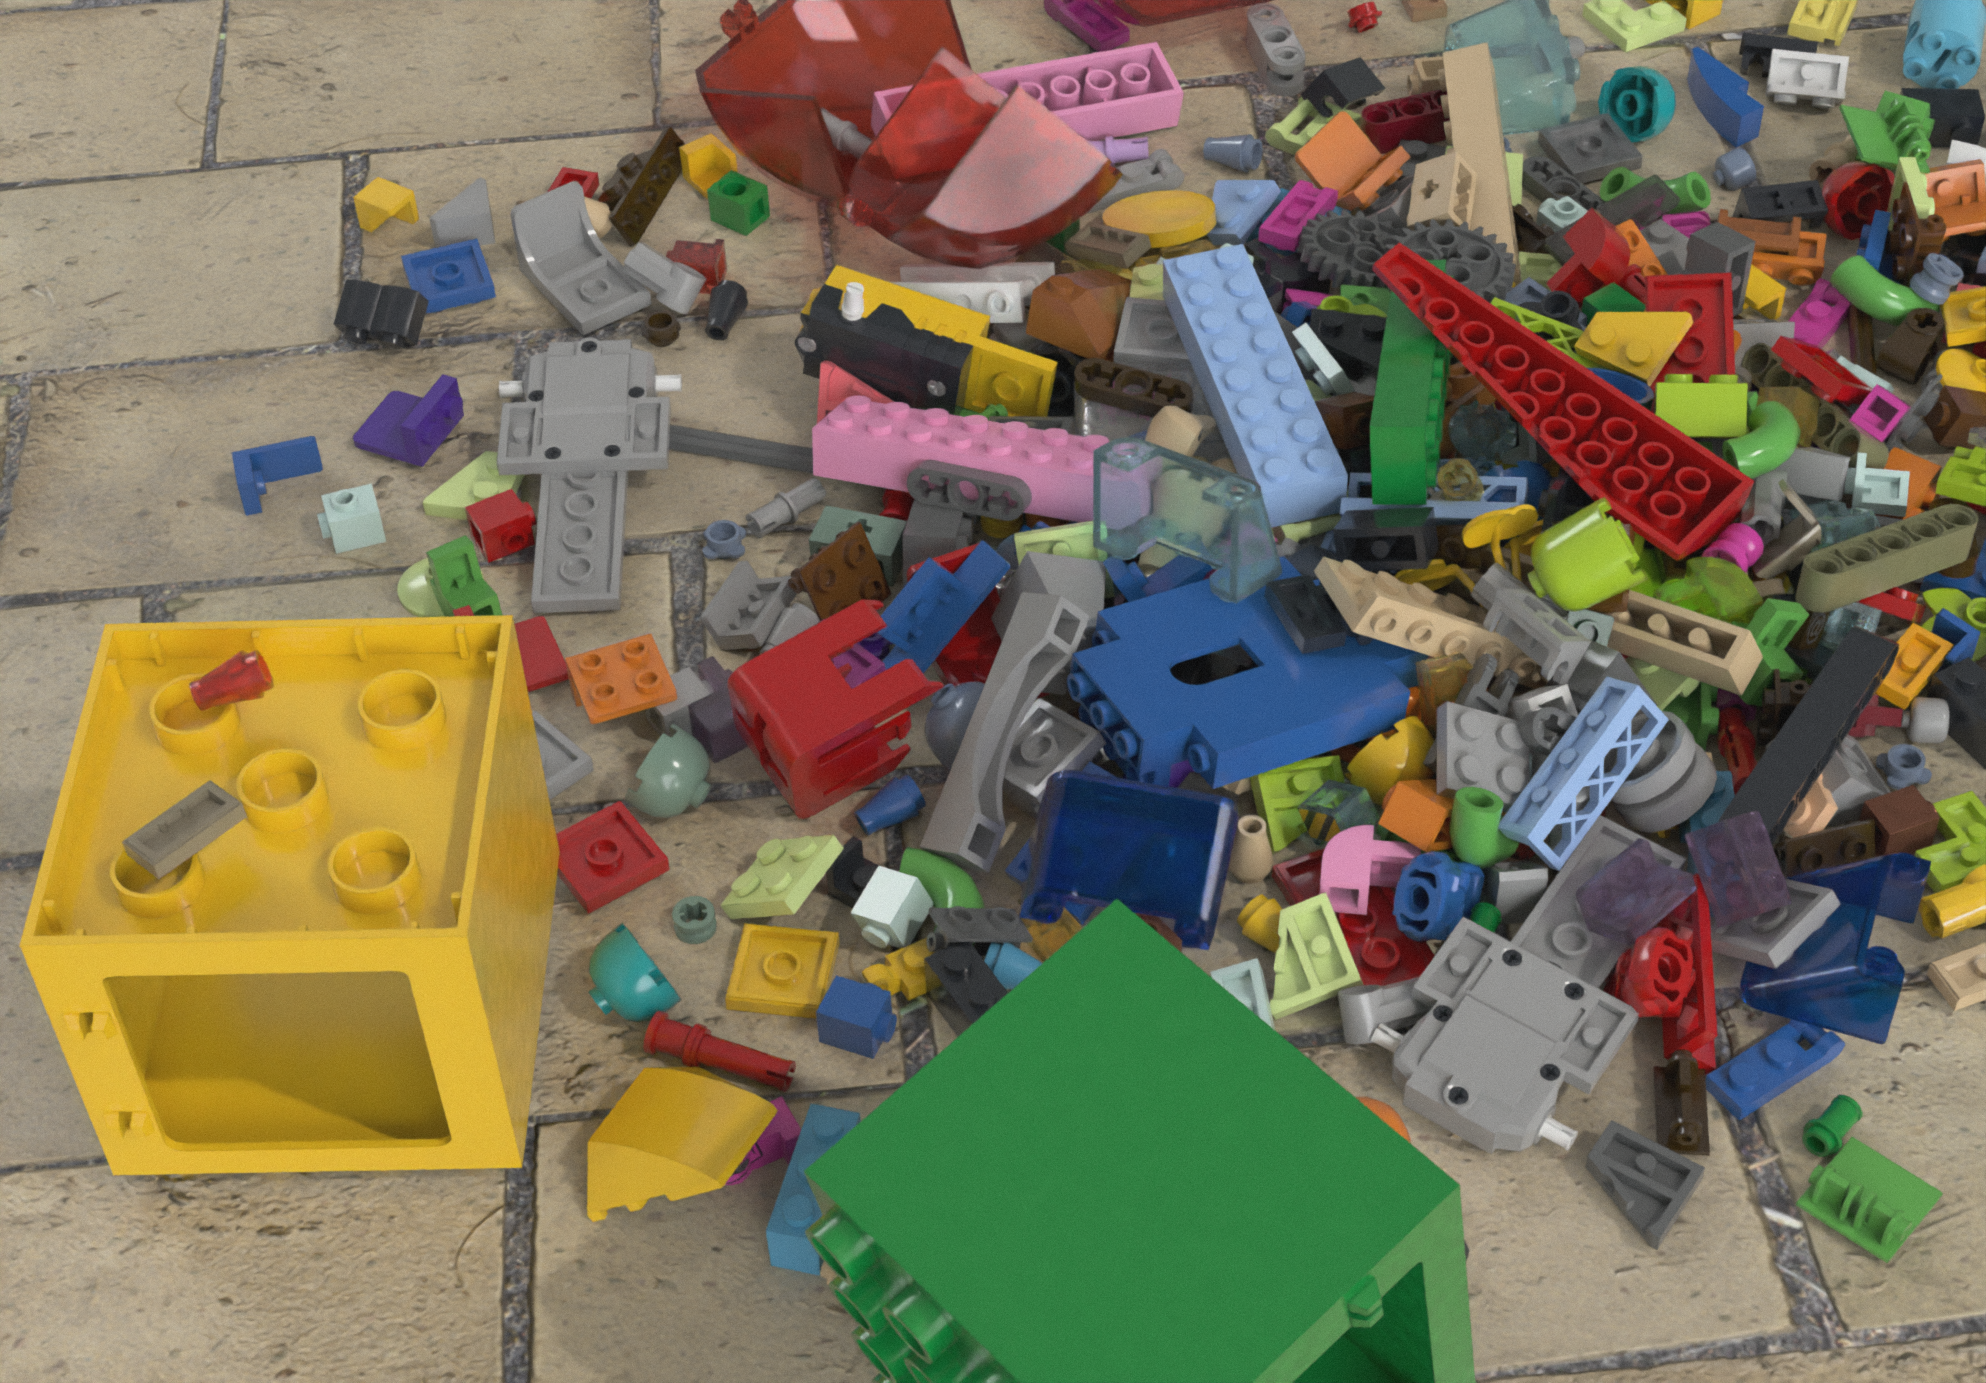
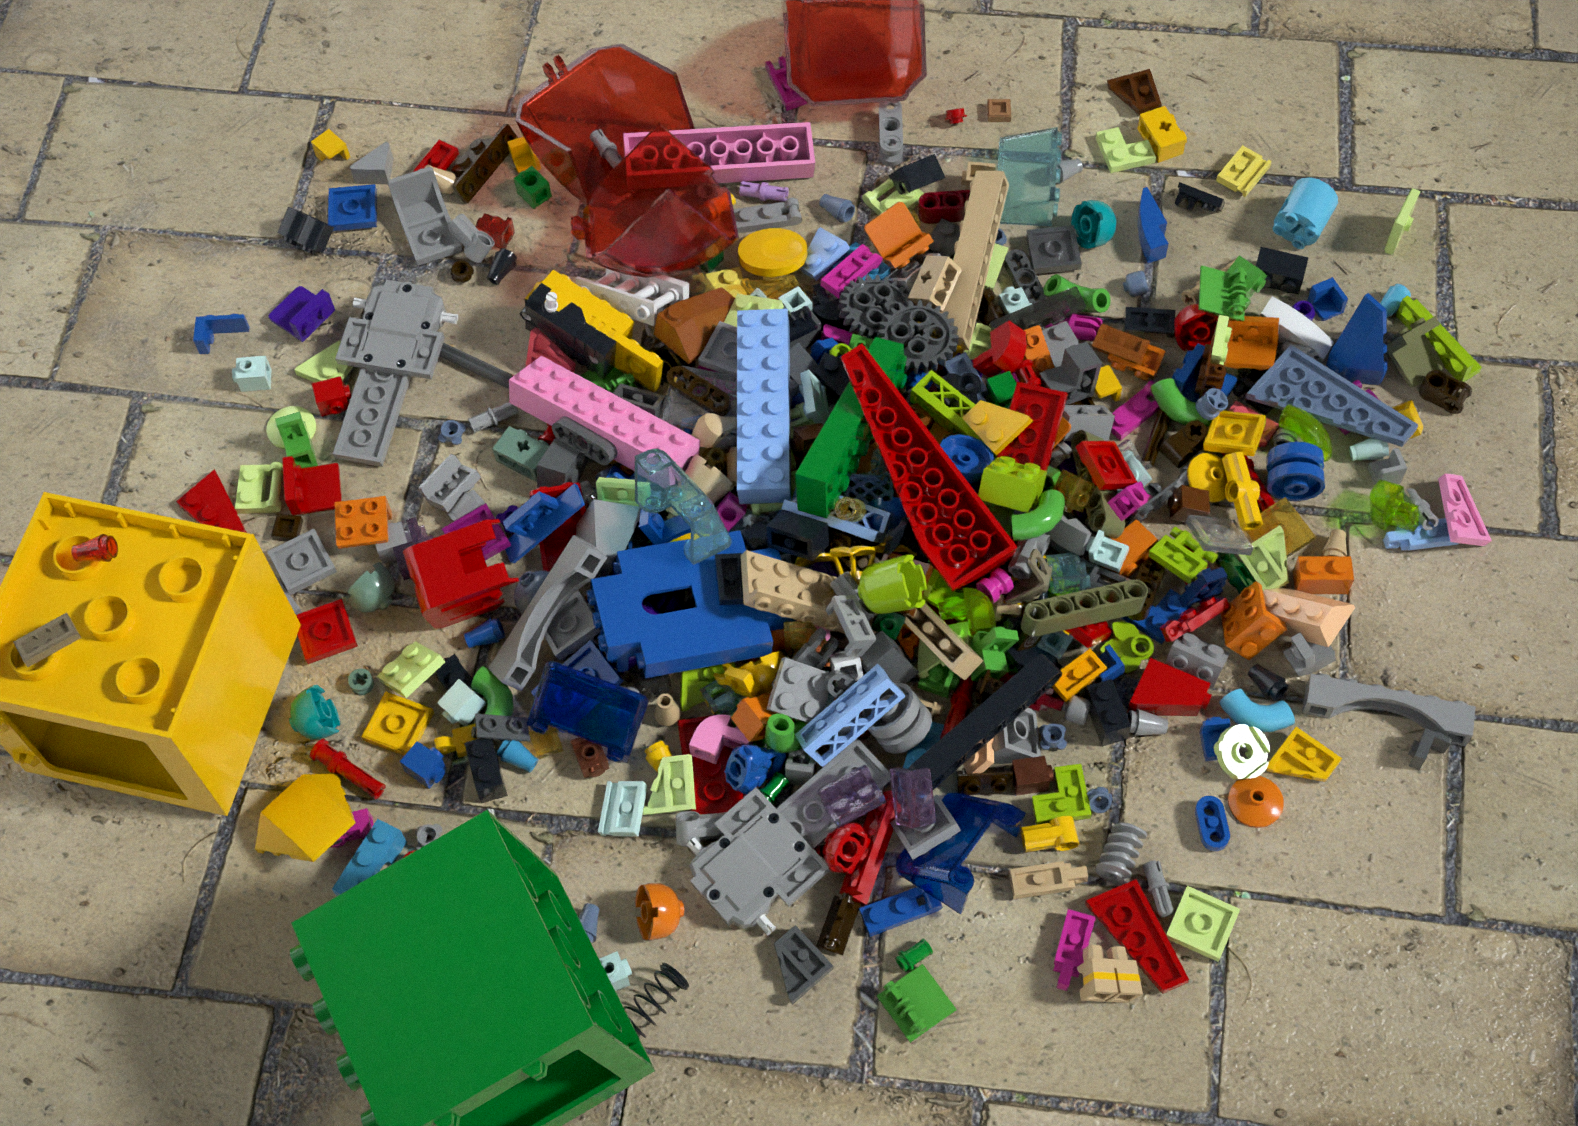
camera: 15 degrees right, 15 degrees up
reddish brown hinge [788,521,892,621] -> none
dark tan plate [1065,222,1151,269] -> none
white bracket [1765,49,1849,109] -> none
none -> yellow plate [713,663,759,698]

